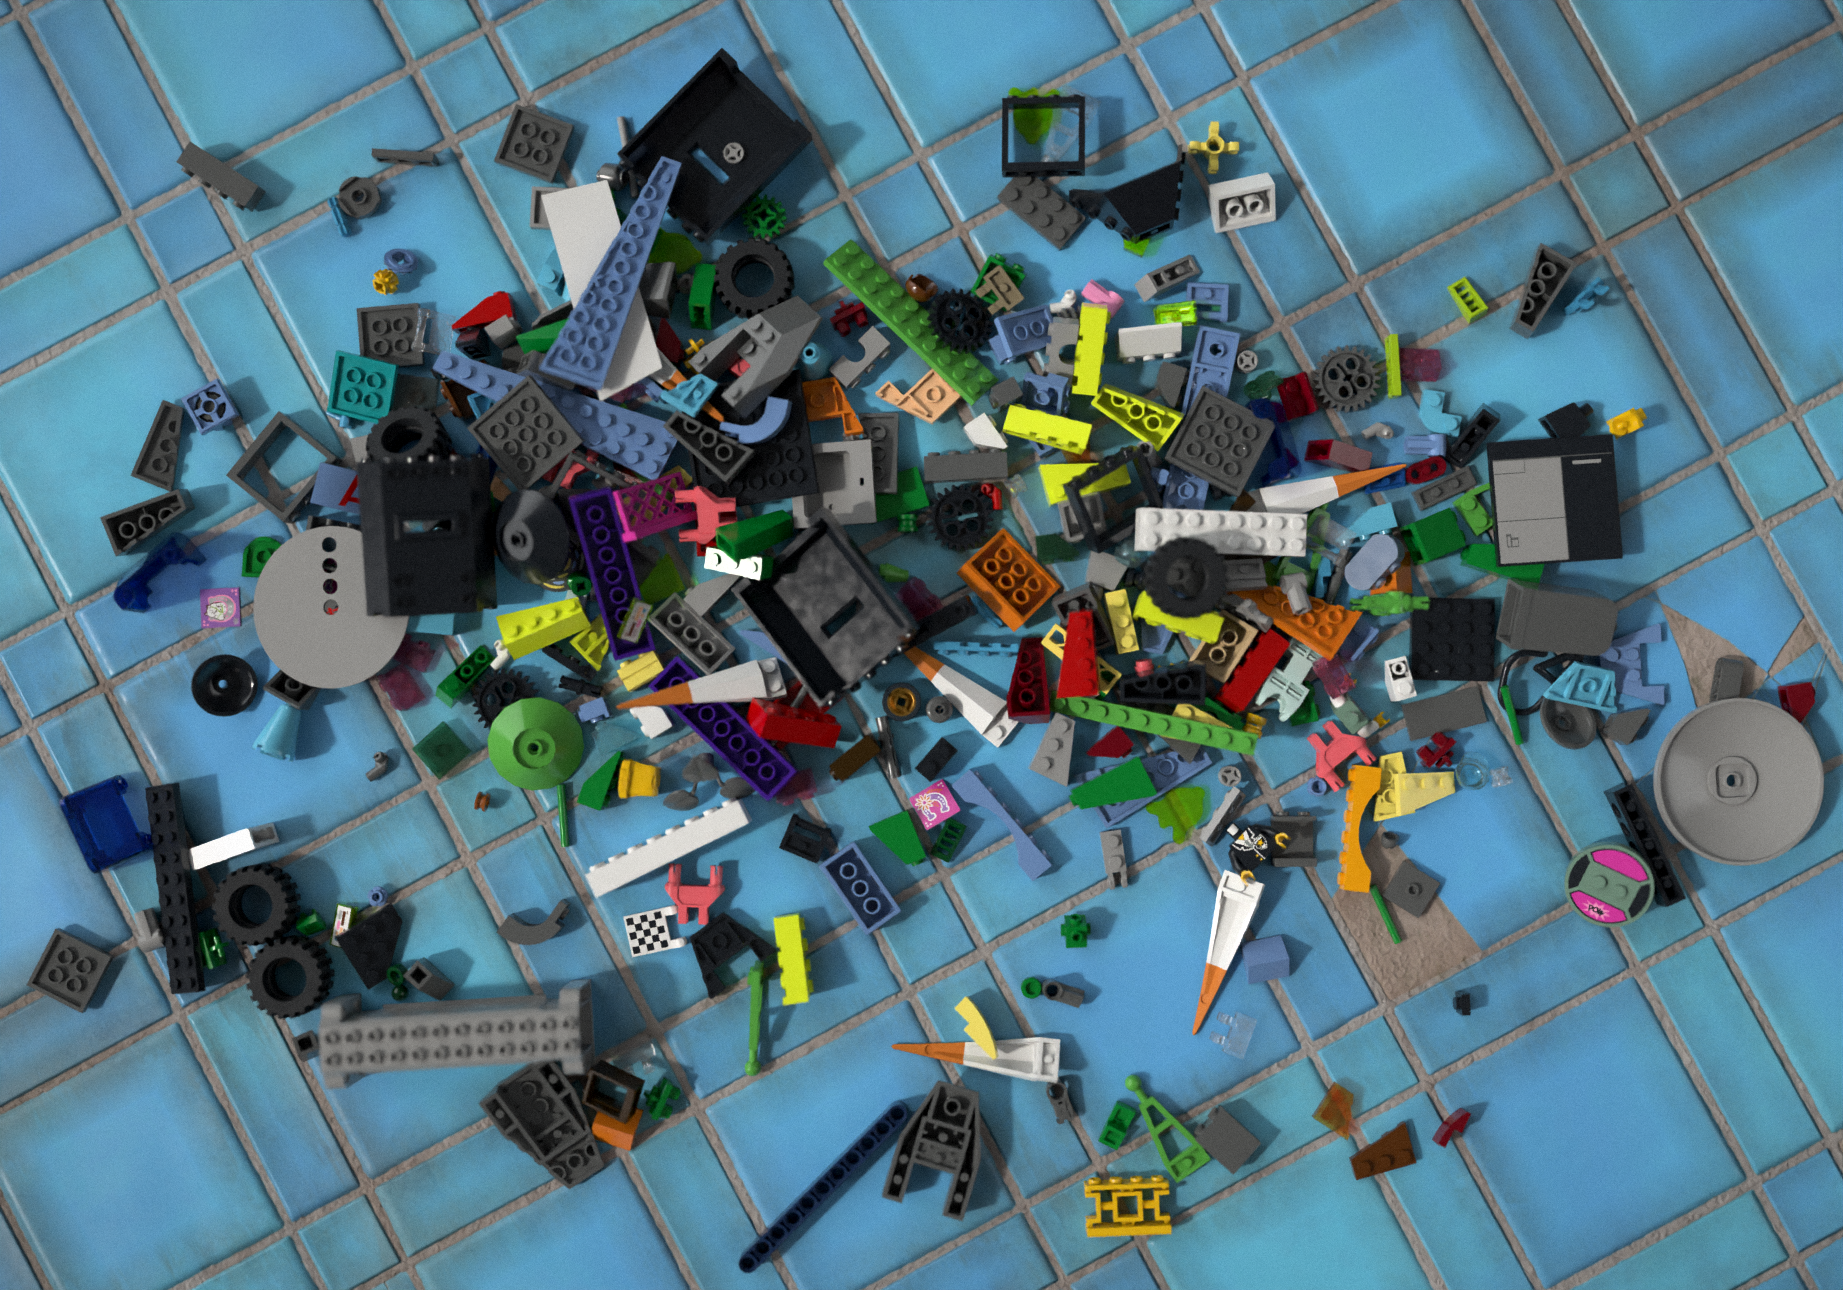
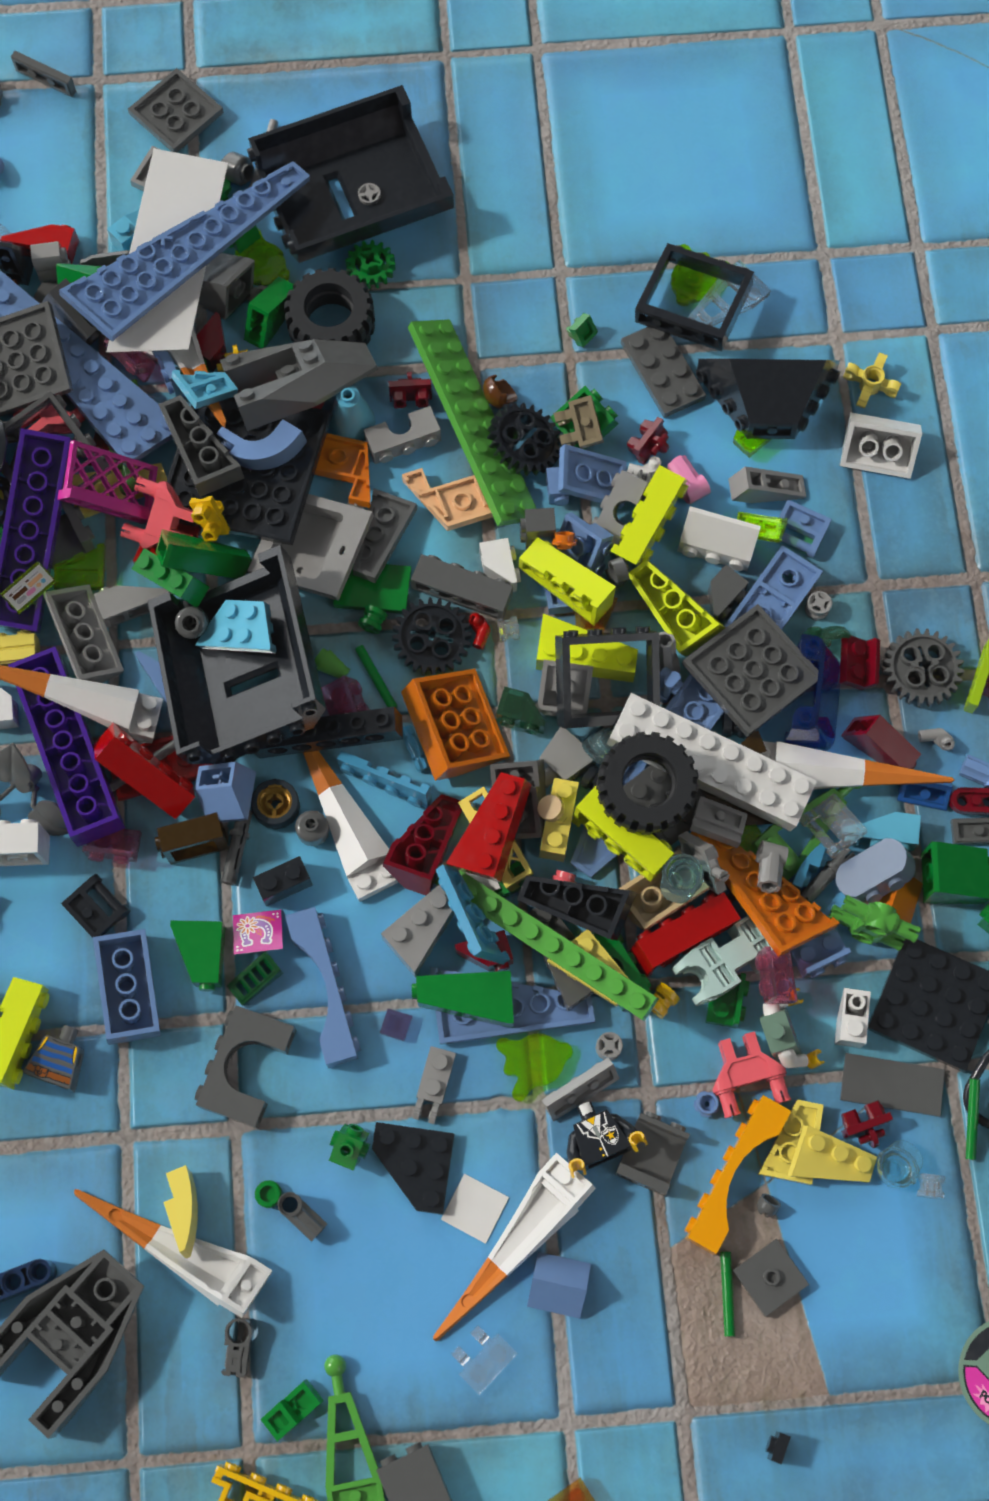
camera: 25 degrees right, 15 degrees down
none -> torso [23,1025,84,1092]
none -> dark grey head [175,606,209,639]
none -> yellow hips [189,496,230,542]
none -> medium blue slope [195,762,256,822]
none -> dark grey arch [195,1005,297,1129]
none -> medium azure wing [196,600,276,653]
none -> green bar [355,645,398,708]
none -> black plate [372,1122,455,1215]
none -> clear purple tile [380,1008,413,1042]
none -> dark azure wing [436,864,510,964]
none -> white sticker [441,1174,509,1244]
none -> tan tile [537,795,565,822]
none -> orange plate [552,531,577,549]
none -> green tile [566,313,598,348]
none -> dark grey piece [605,557,630,588]
none -> dark red hips [627,417,669,465]
none -> clear light blue hat [660,854,704,903]

